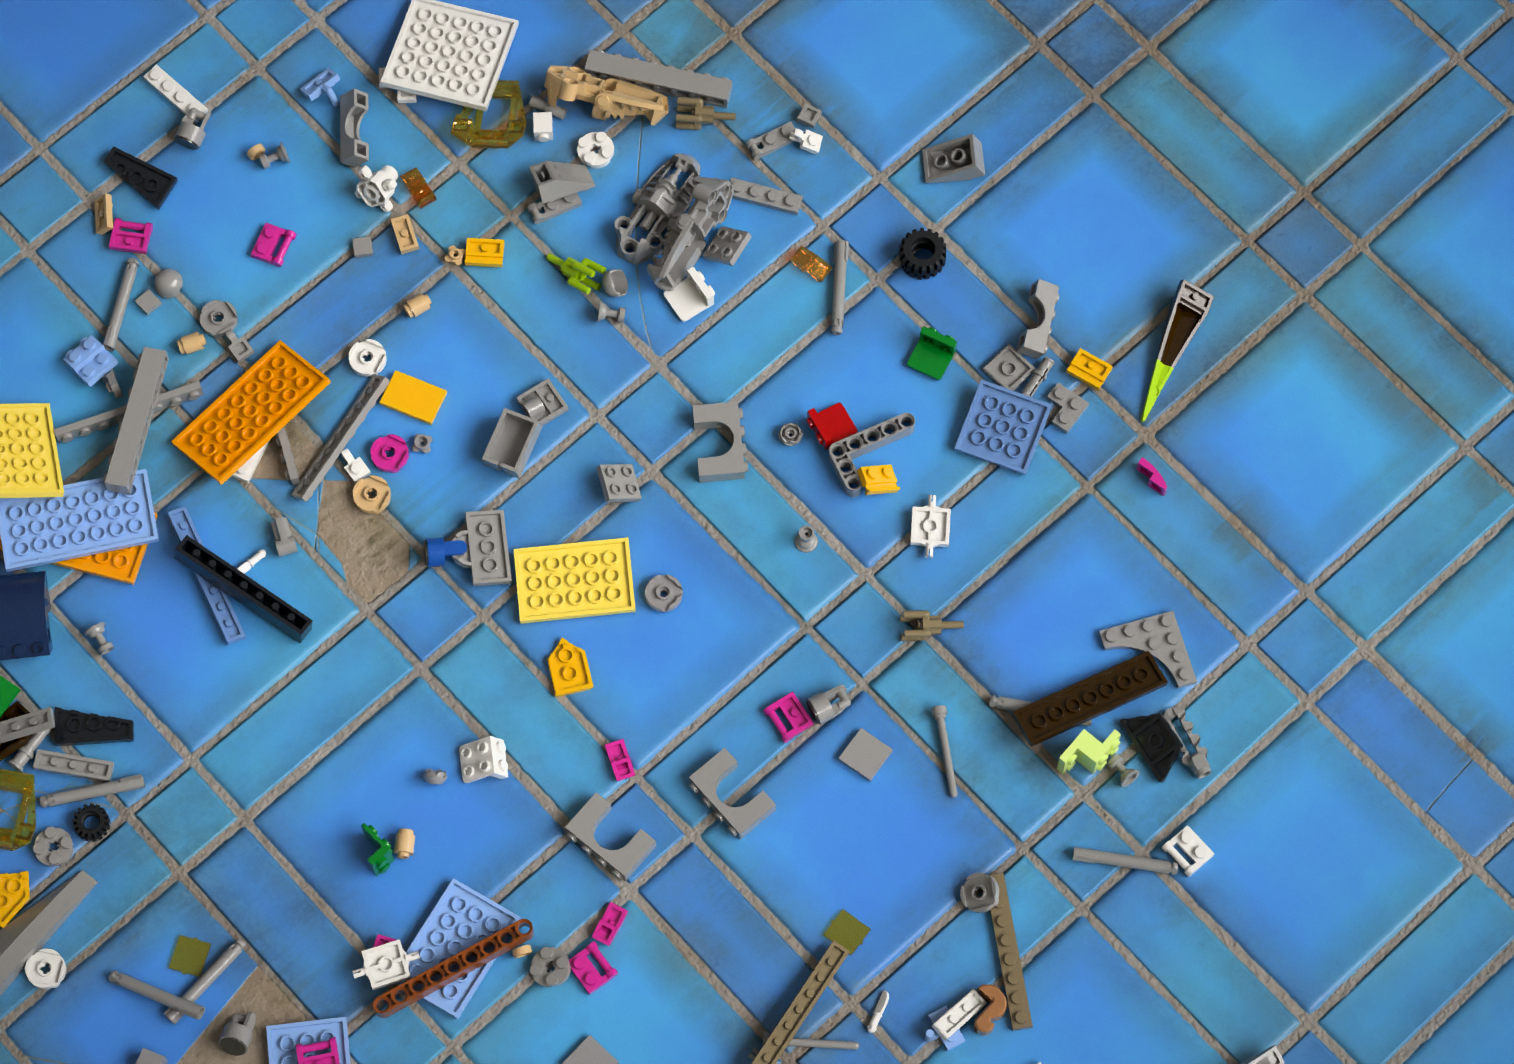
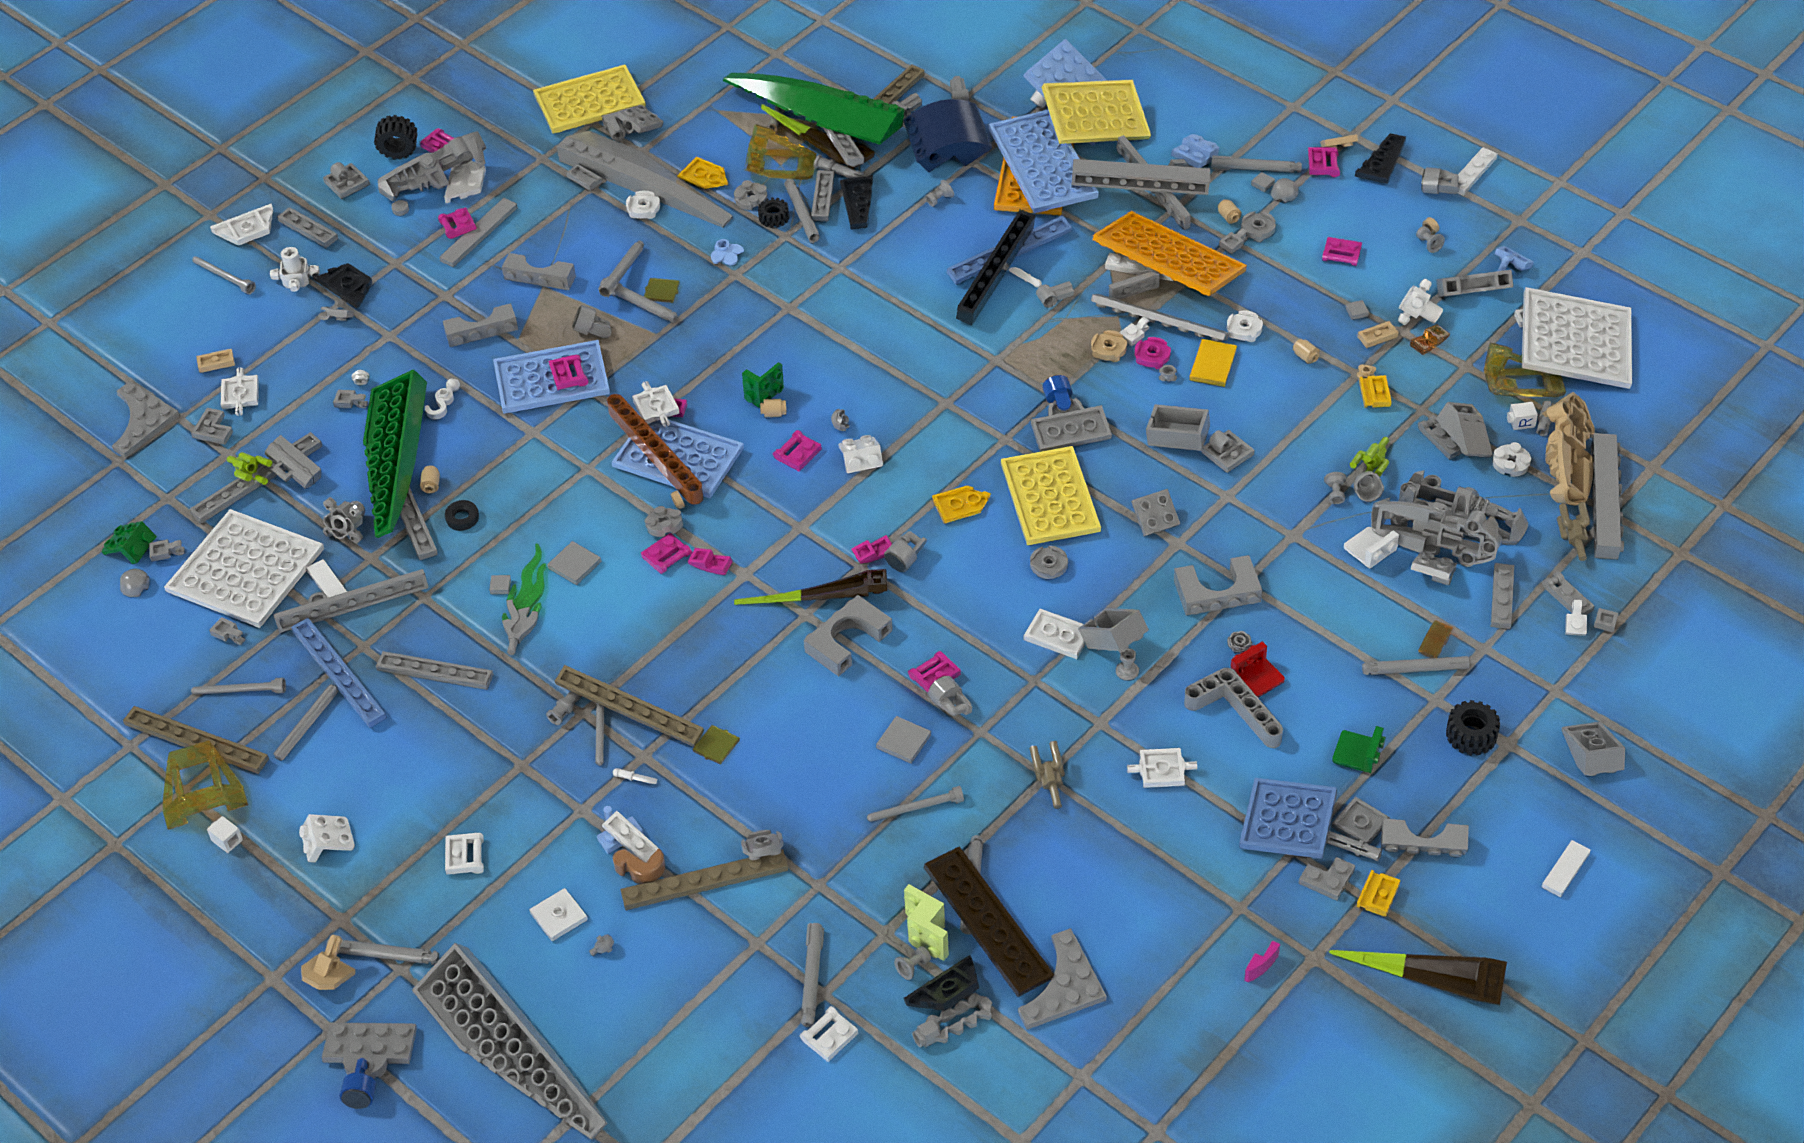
camera: 85 degrees right, 20 degrees down
light grey arch [565,793,656,881] -> none
yellow plate [857,465,900,495] -> none
none -> light grey piece [589,935,614,956]
none -> light blue plate [711,239,744,266]
none -> dark brown plate [734,569,887,605]
none -> dark pink plate [773,430,822,472]
none -> light grey piece [884,531,927,572]
none -> white tile [1023,609,1086,659]
none -> light grey piece [1078,608,1149,652]
none -> white tile [1541,840,1591,897]

